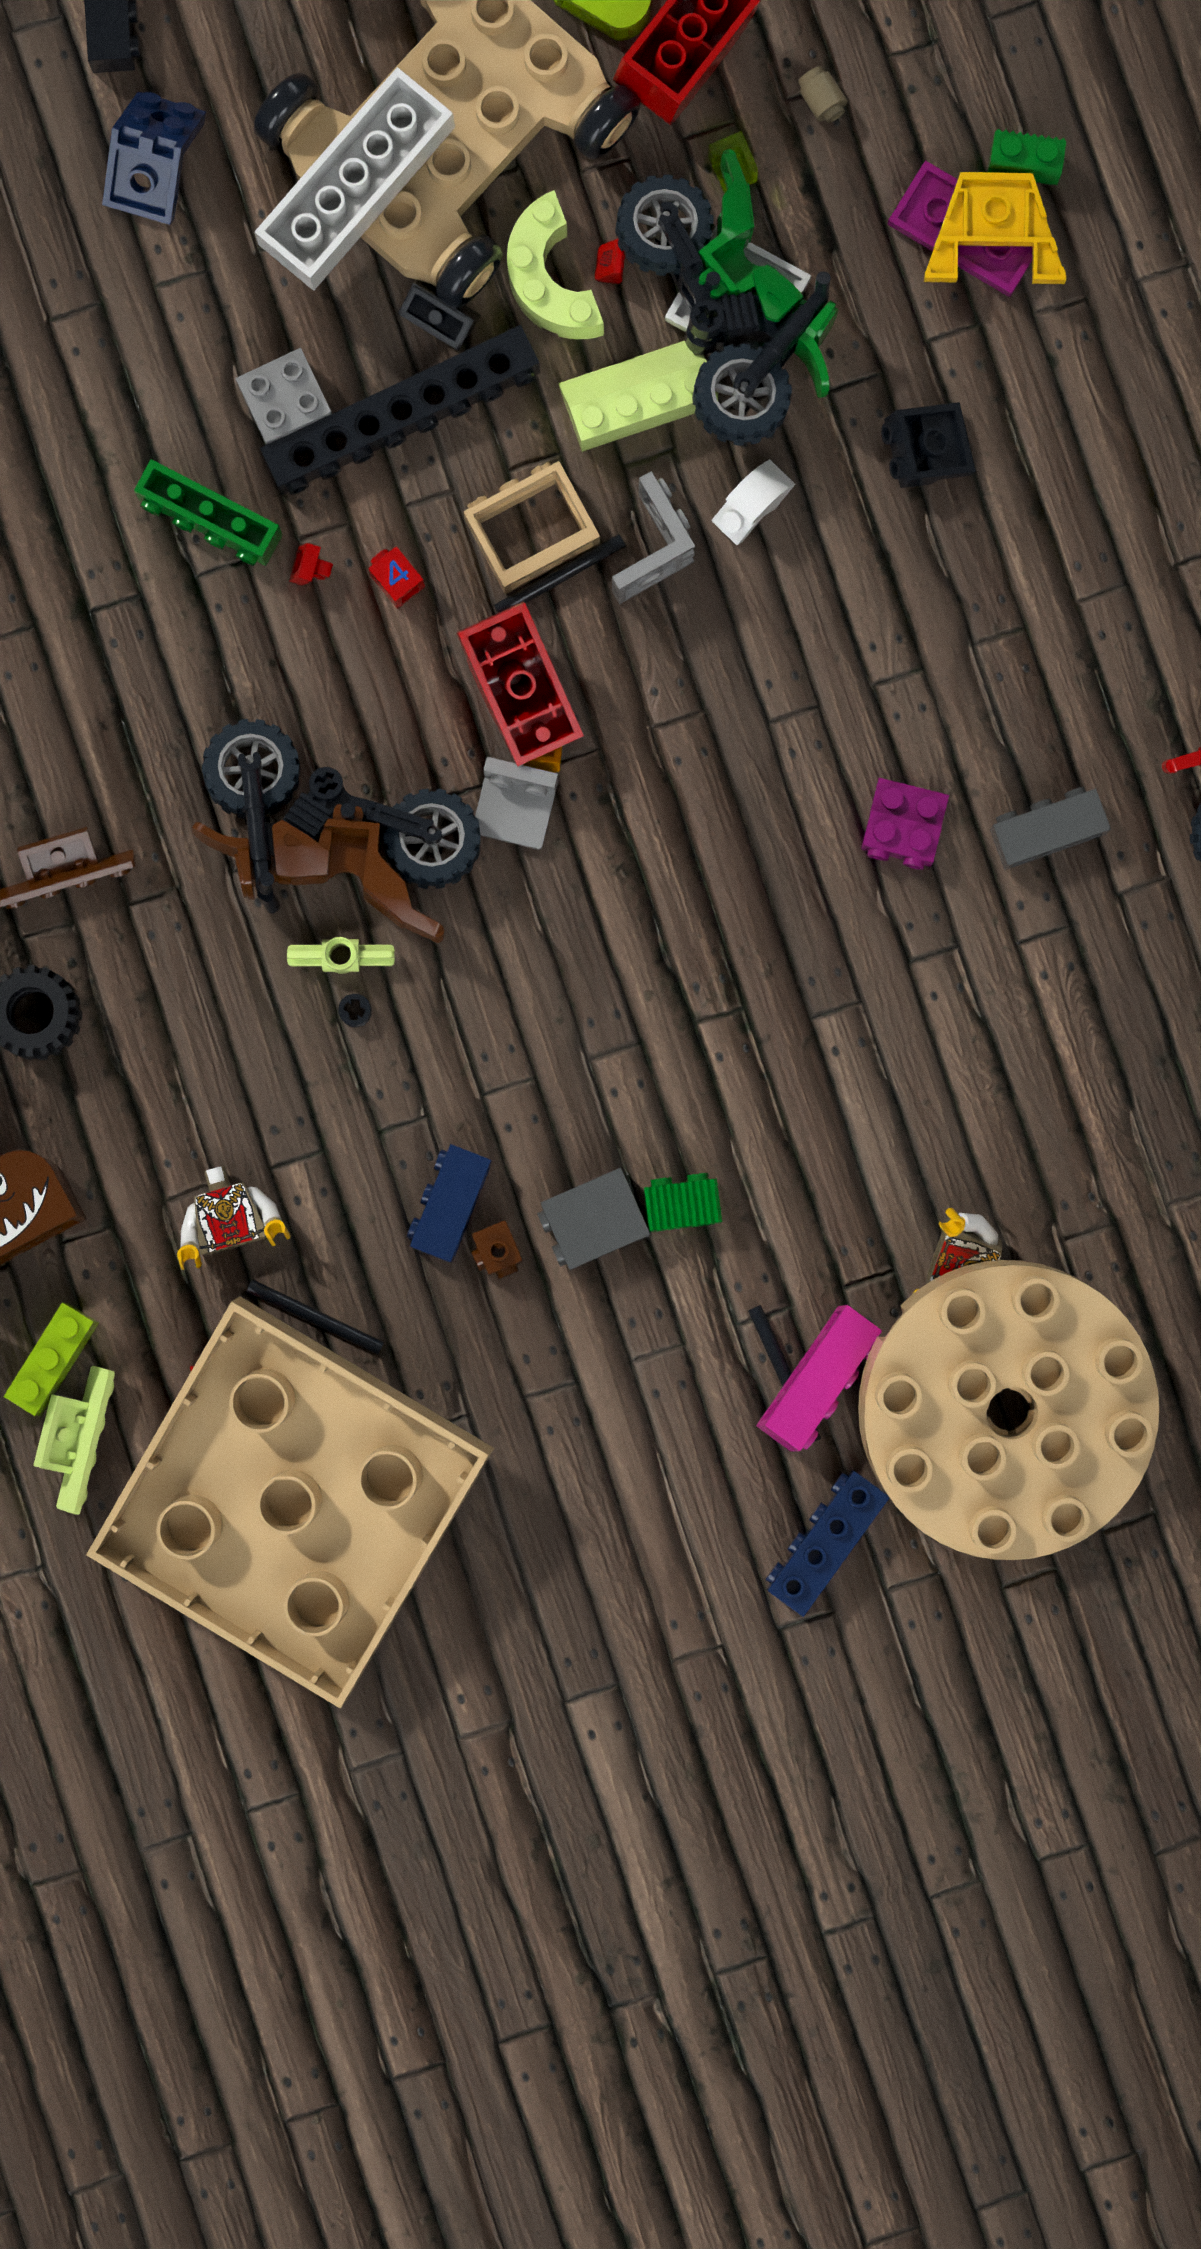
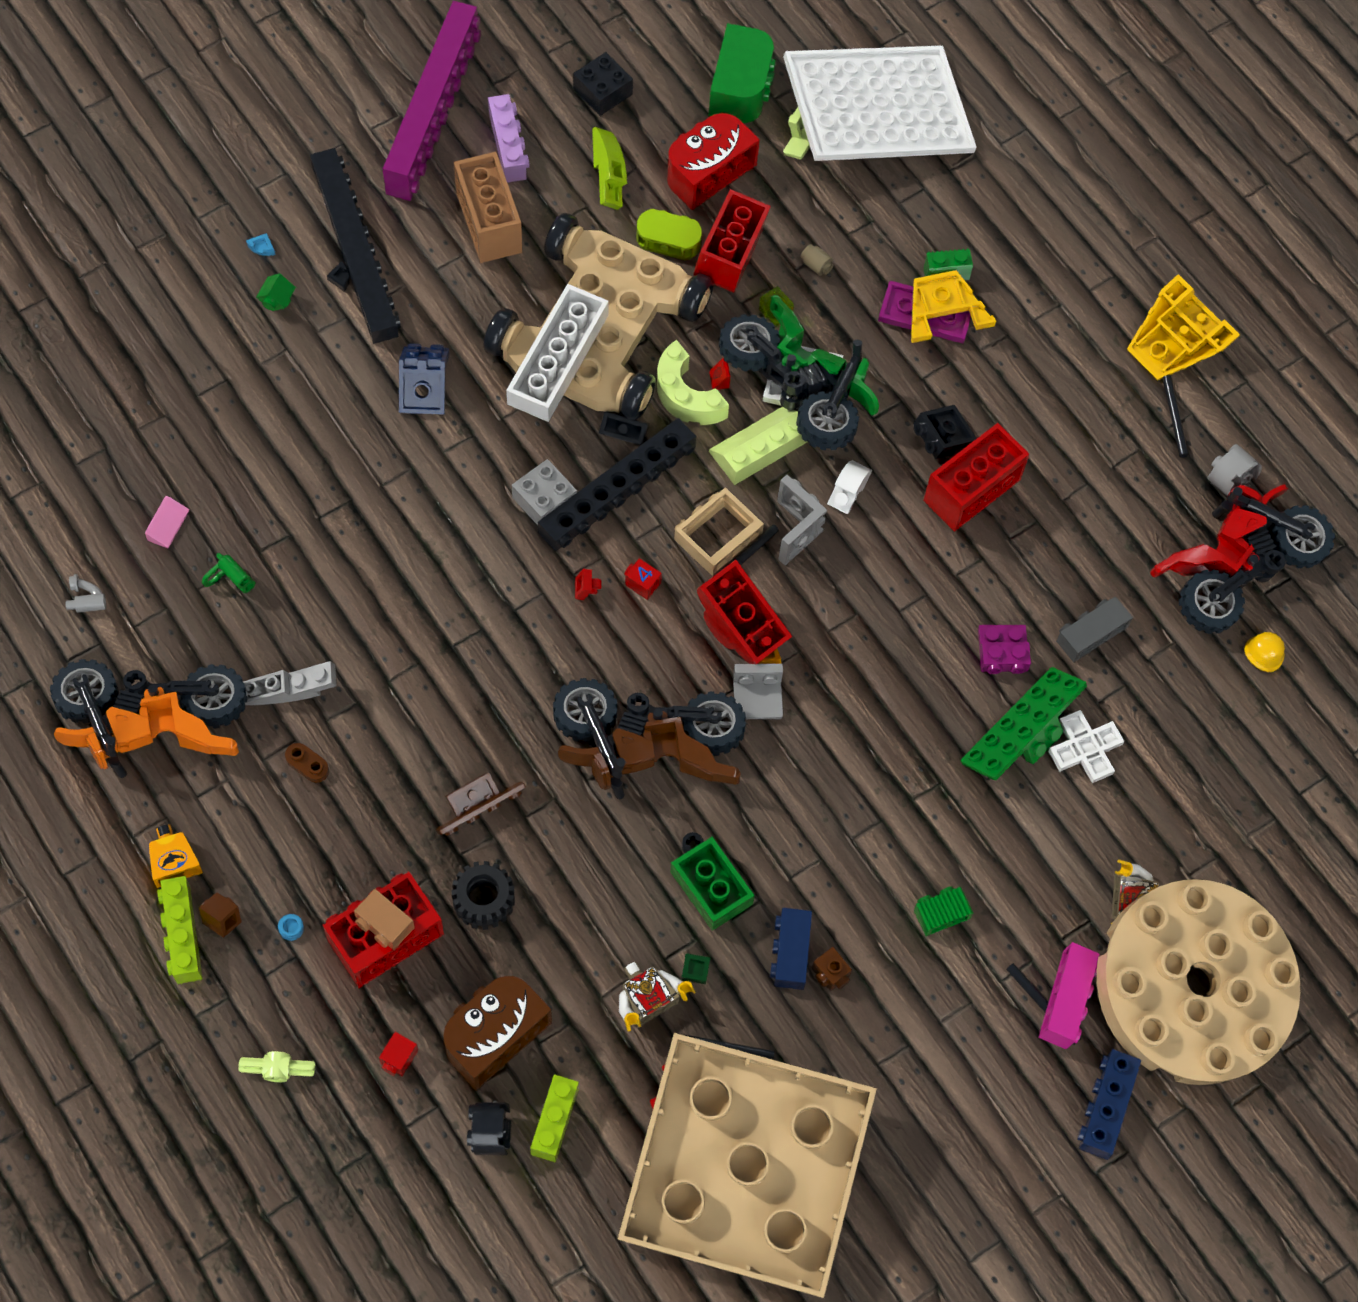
camera: 25 degrees left, 20 degrees down
yellowish green bracket [33,1366,115,1515] -> none
green brick [134,459,283,566] -> none
yellowish green axle [287,937,395,974] -> none
dark grey panel [537,1167,650,1271] -> none
none -> green brick [670,837,755,931]
none -> dark green panel [681,953,710,984]
none -> red brick [923,423,1029,532]
none -> green bracket [961,667,1087,780]
none -> white plate [1048,710,1124,783]

